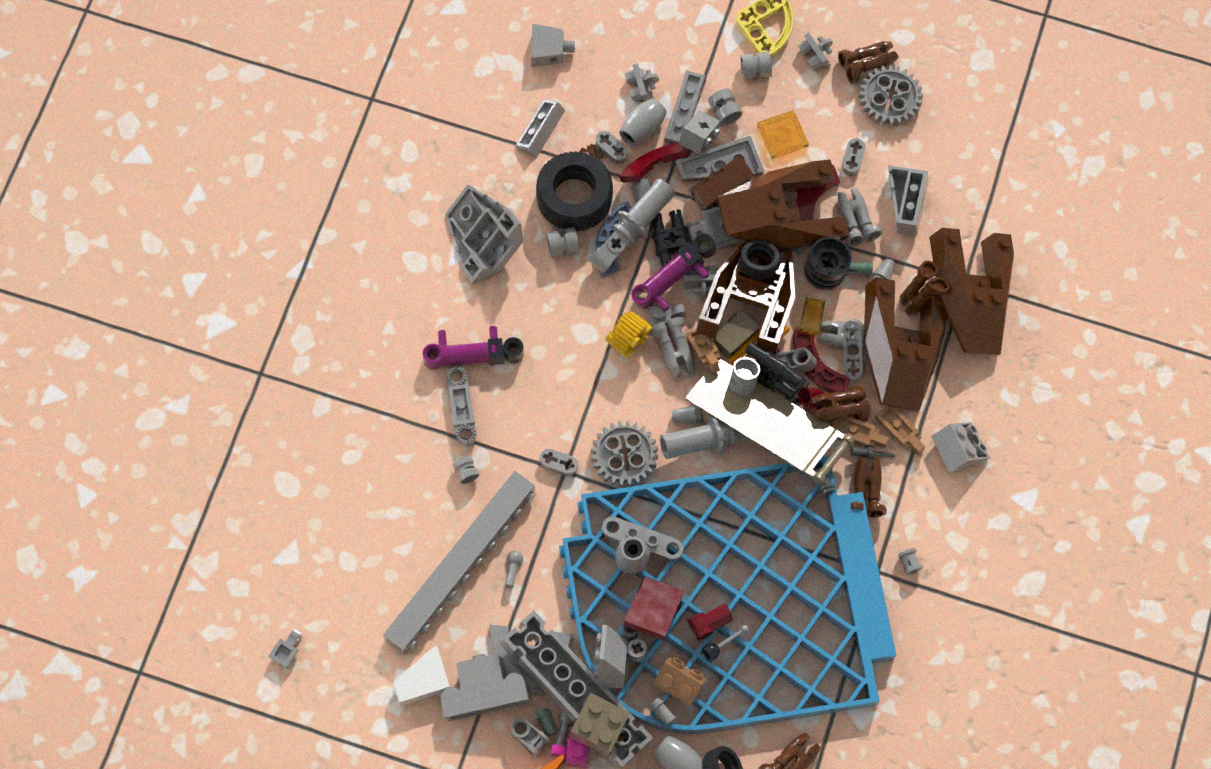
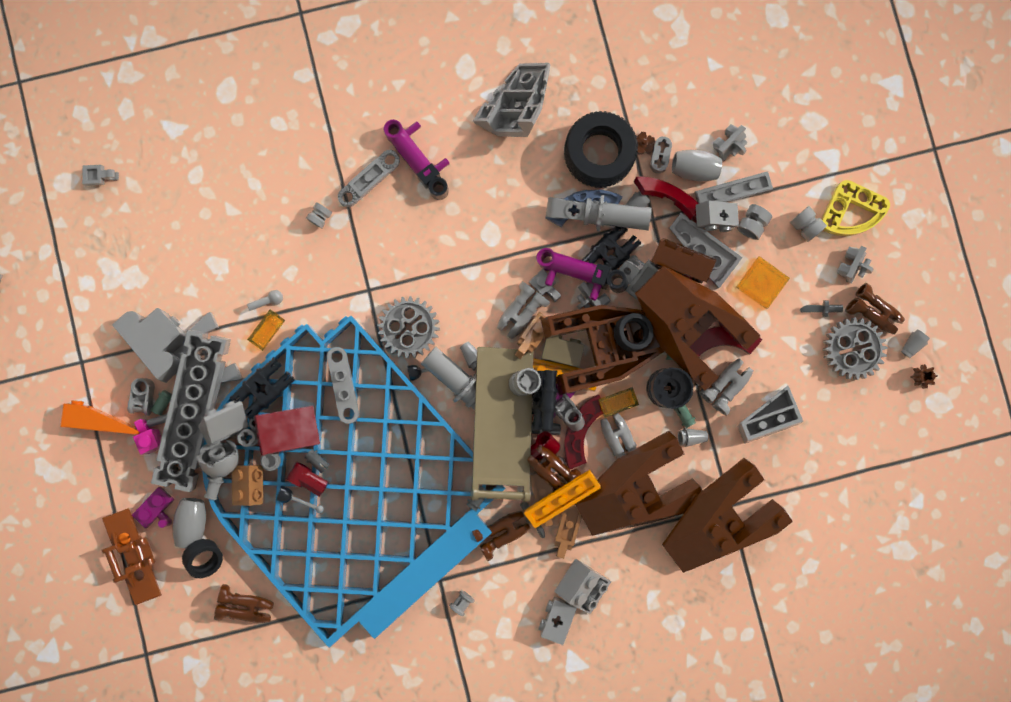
camera: 60 degrees right, 15 degrees up
light grey brick [383,471,536,655] -> none
white slope [391,646,449,707] -> none
light grey slope [515,99,565,157] -> none
light grey torso [531,24,575,67] -> none
light grey beam [540,449,578,477] -> none
light grey wheel [546,227,579,258] -> none
dark tan brick [568,693,630,756] -> none
yellow brick [605,311,653,359] -> none
light grey piece [615,536,650,575] -> none
light grey beam [842,138,865,176] -> none
light grey beam [843,319,865,379] -> none
reddish brown piece [899,261,949,316] -> none
none -> light grey cylinder [196,440,239,477]
none -> black pin [230,357,295,419]
none -> clear yellow tile [247,309,286,351]
none -> light grey plate [261,453,281,471]
none -> dark grey pin [304,449,330,474]
none -> black hinge [407,365,429,381]
none -> light orange plate [524,470,601,528]
none -> light grey brick [538,597,577,645]
none -> dark grey piece [800,300,843,317]
none -> light grey cone [901,329,930,358]
none -> reddish brown gear [910,364,938,389]

